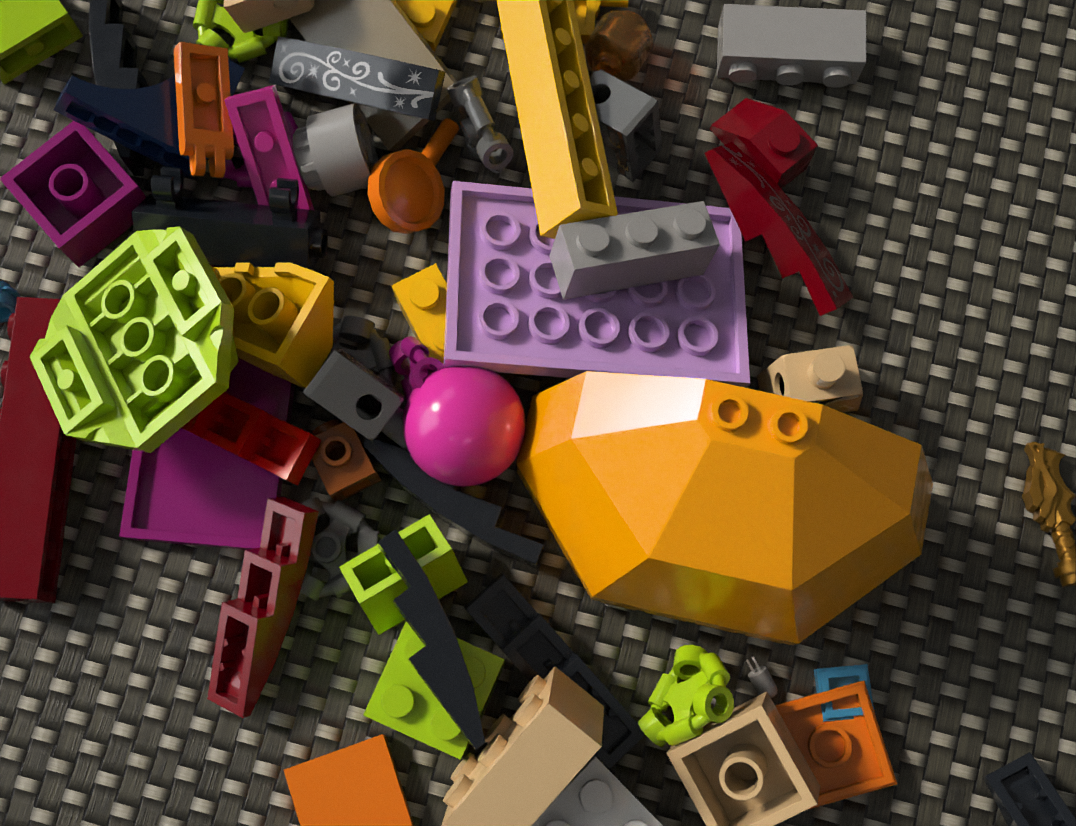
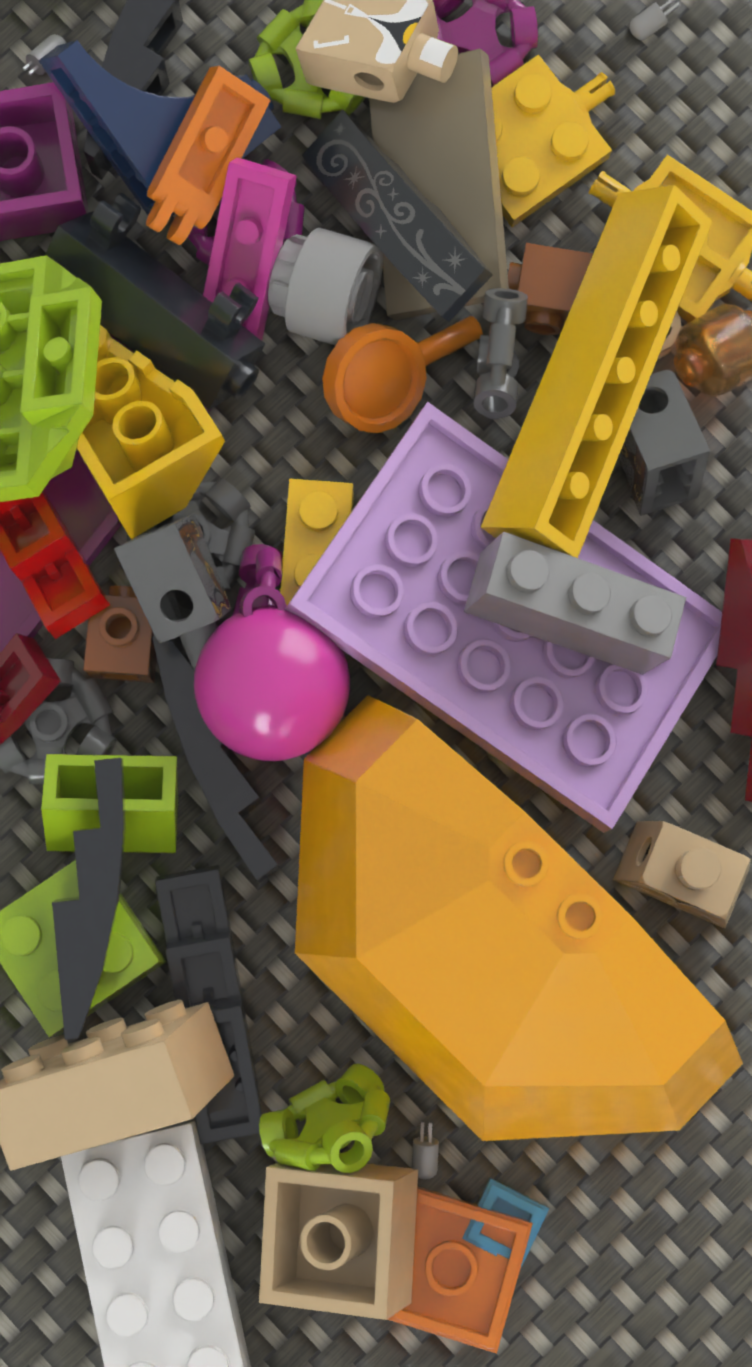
camera: 30 degrees right, 5 degrees up
none -> light grey piece [23,34,66,76]
none -> dark orange brick [508,243,593,335]

